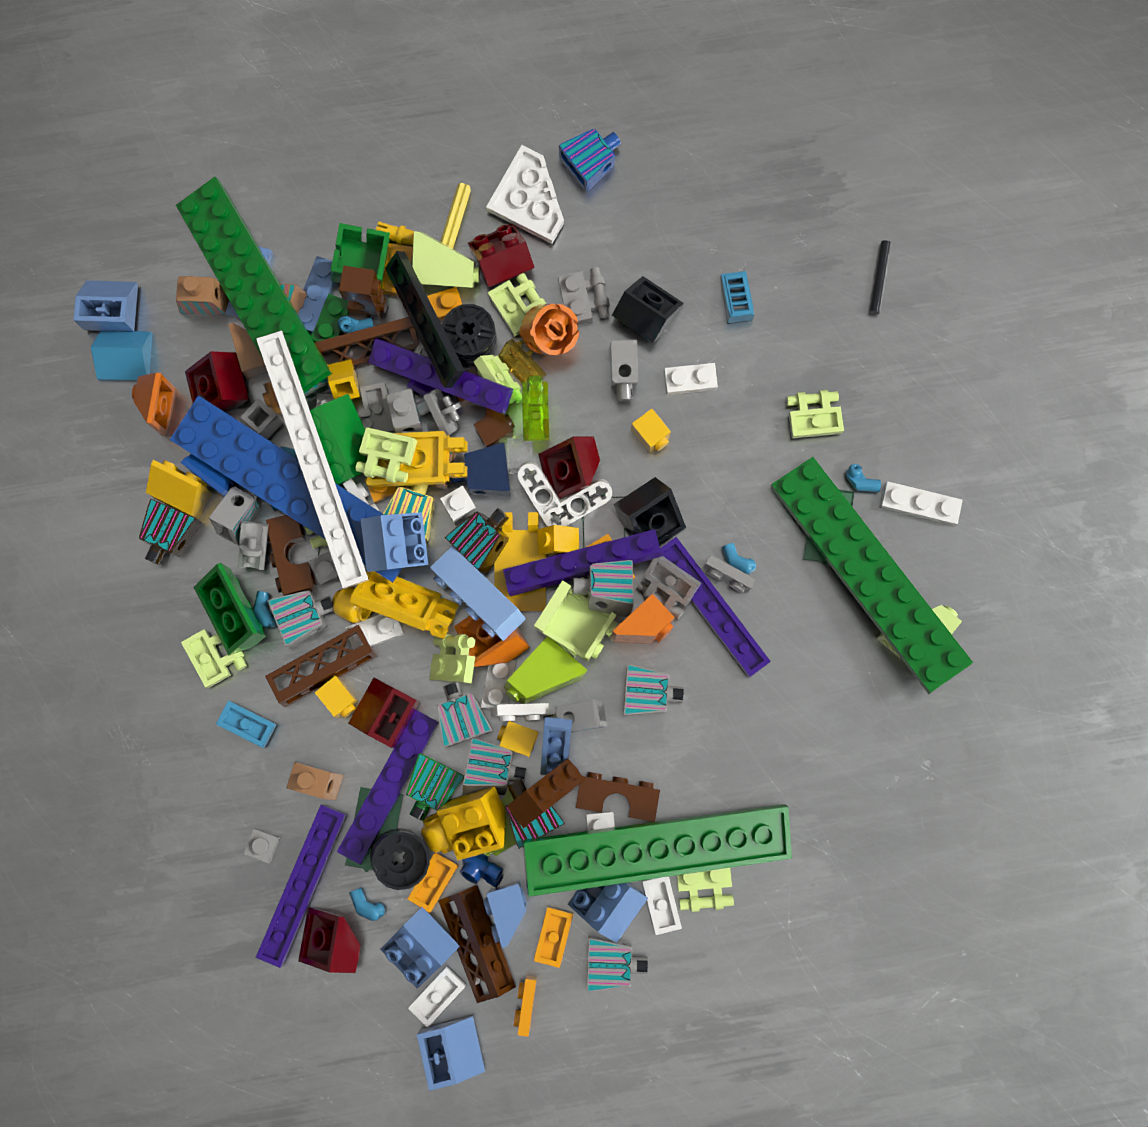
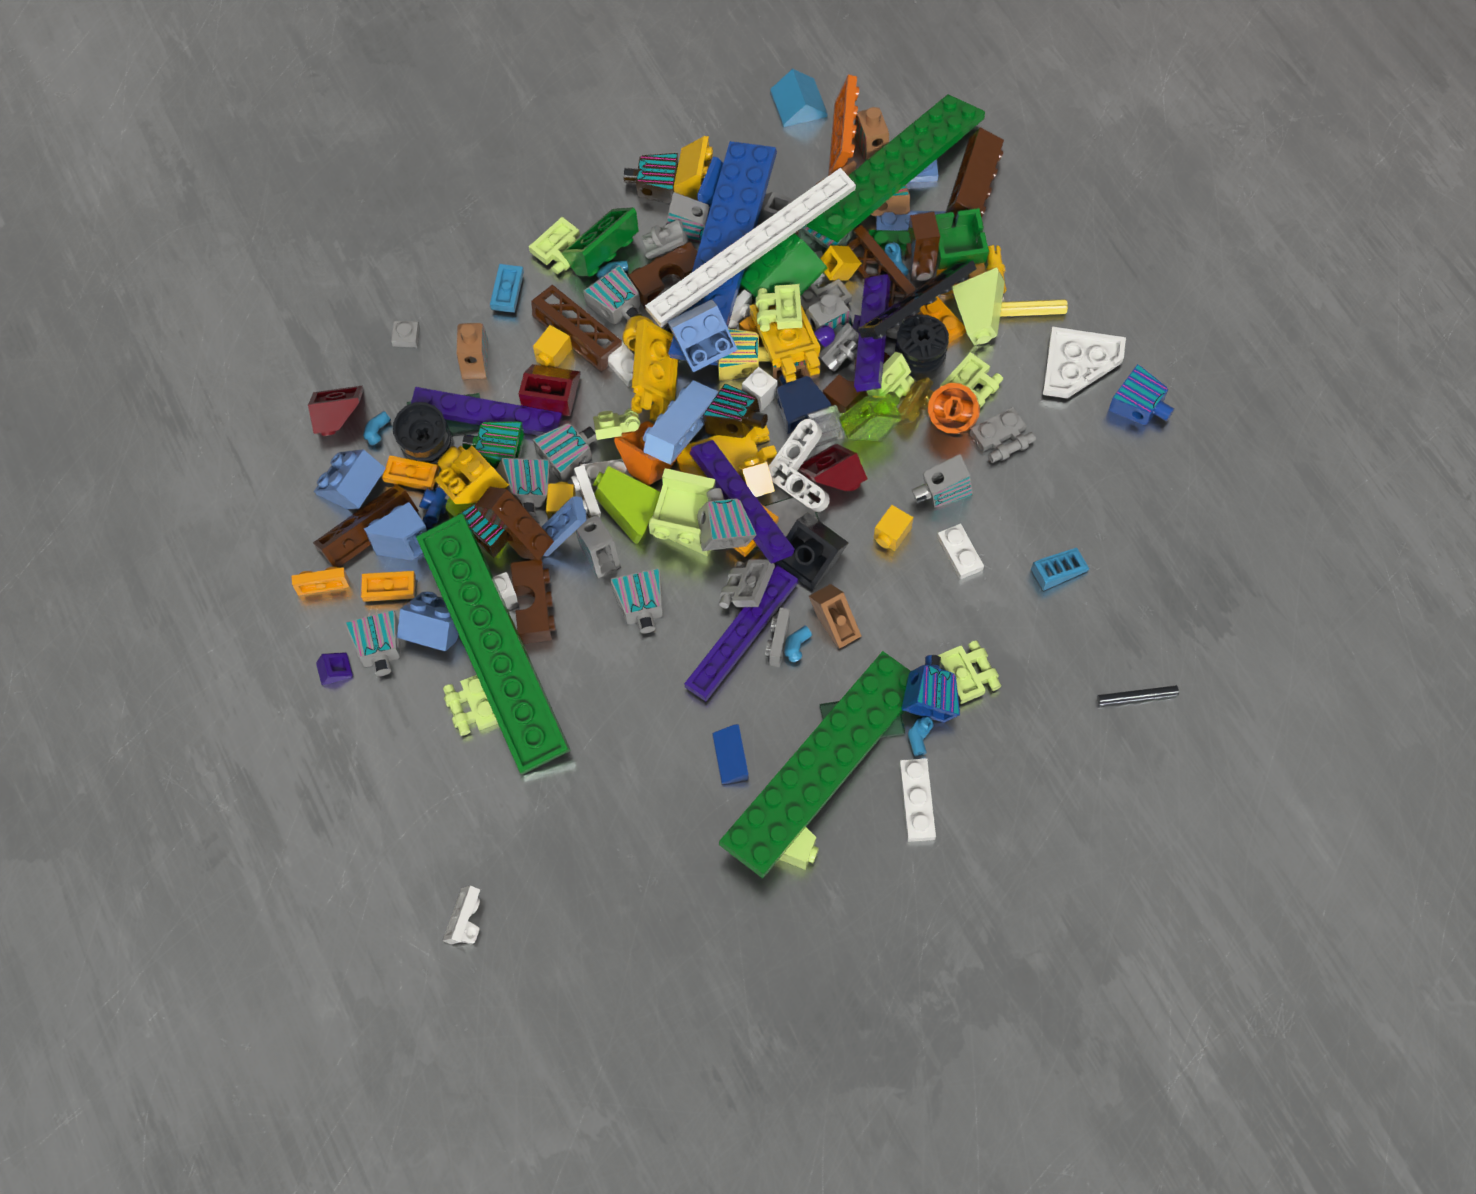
camera: 75 degrees right, 15 degrees down
medium blue slope [73,280,138,332] -> none
orange slope [132,373,175,436] -> none
dark red slope [185,351,249,412] -> none
dark purple plate [255,804,347,968] -> none
white plate [408,966,466,1028] -> none
medium blue slope [417,1016,485,1091] -> none
dark red slope [468,224,535,287] -> none
orange slope [610,594,675,644] -> none
black slope [611,276,684,343] -> none
white plate [642,877,682,935] -> none
none -> dark purple slope [316,652,353,685]
none -> white hinge [442,885,480,944]
none -> blue slope [712,724,749,785]
none -> medium nougat slope [809,584,861,649]
none -> dark purple hinge [814,325,835,348]
none -> orange plate [828,74,859,176]
none -> blue torso [902,655,960,723]
none -> reddish brown brick [945,127,1004,218]

